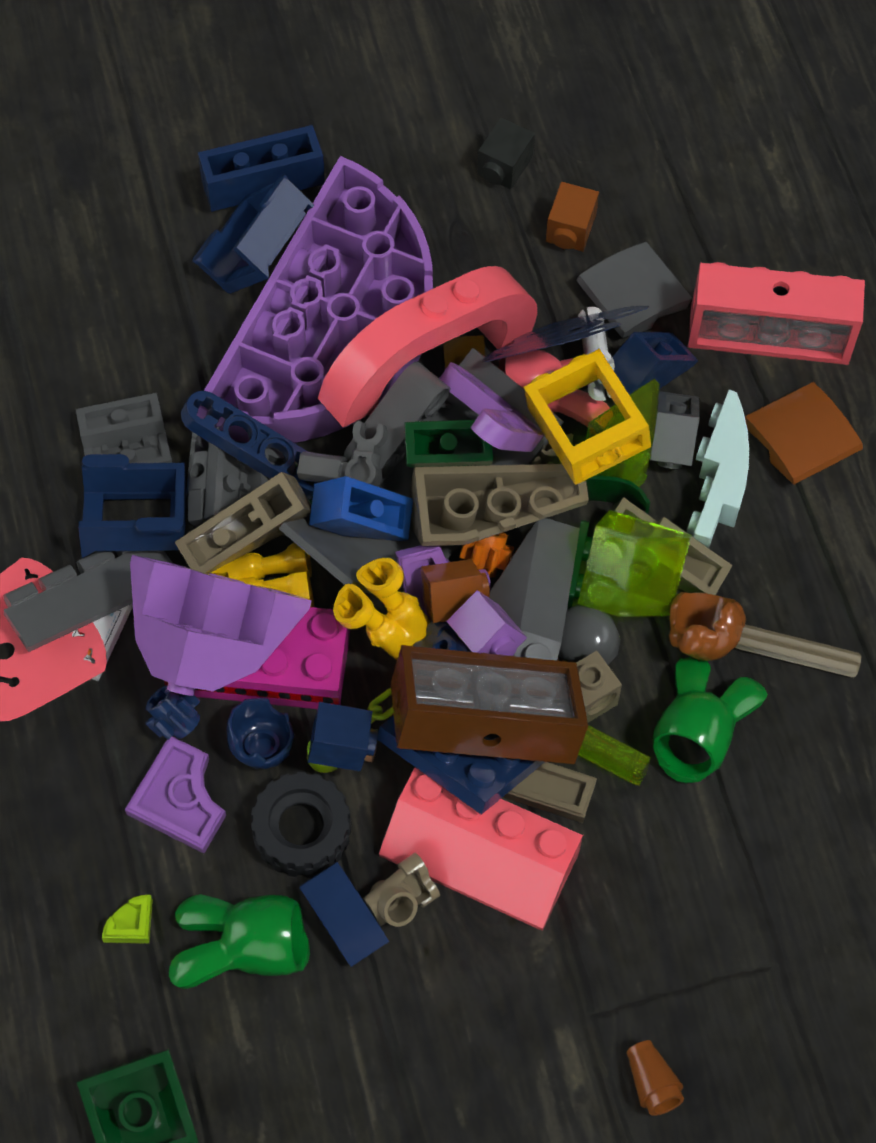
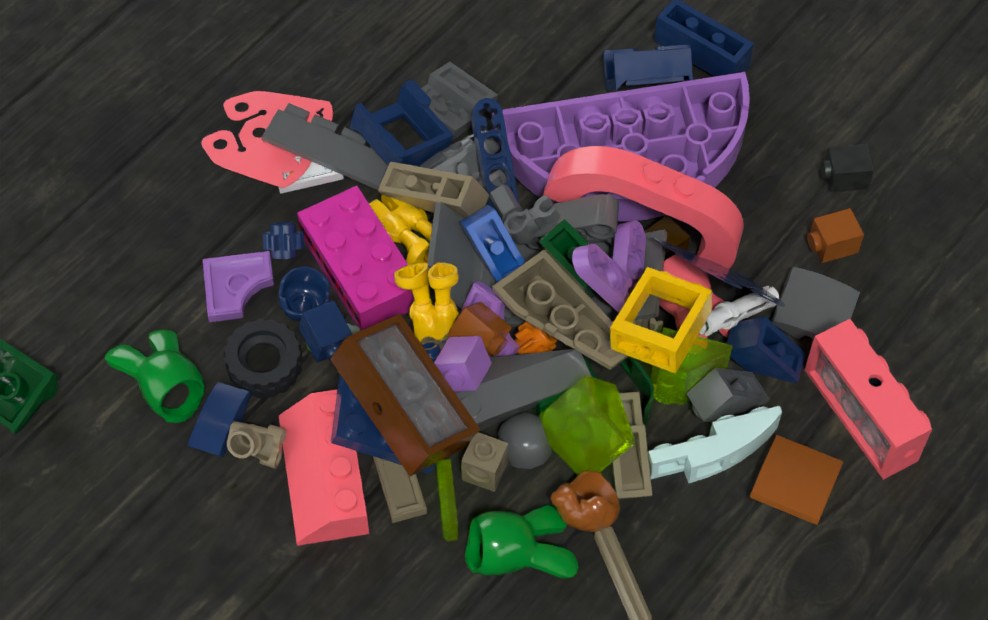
camera: 55 degrees right, 5 degrees down
lime tile [102,895,153,943] -> none
medium lavender brick [130,555,312,696] -> none

